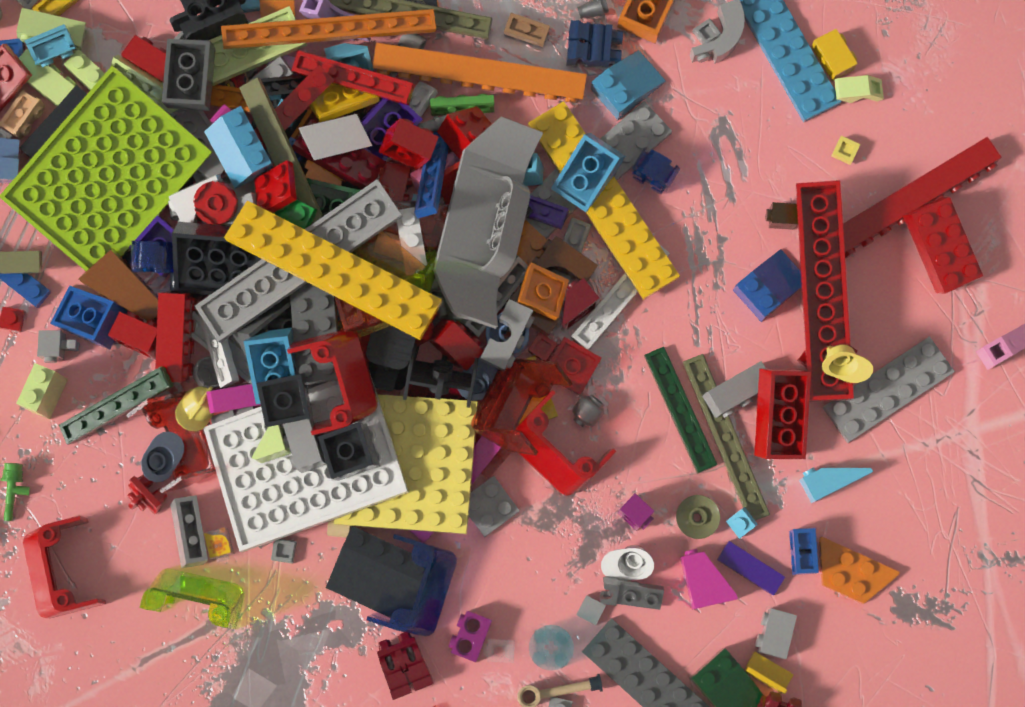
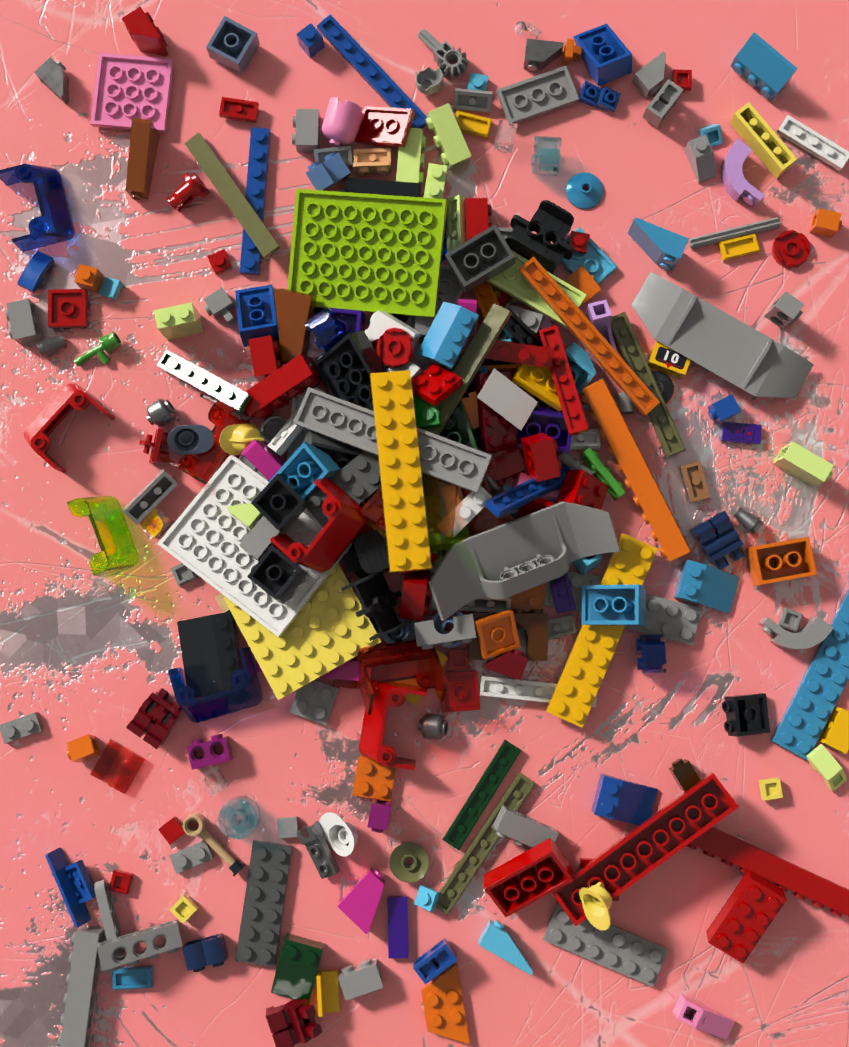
camera: 60 degrees right, 5 degrees up
medium azure hinge [24,24,77,67] -> none
none -> flat silver head [146,399,176,427]
none -> orange plate [352,755,396,802]
none -> black plate [722,693,770,737]

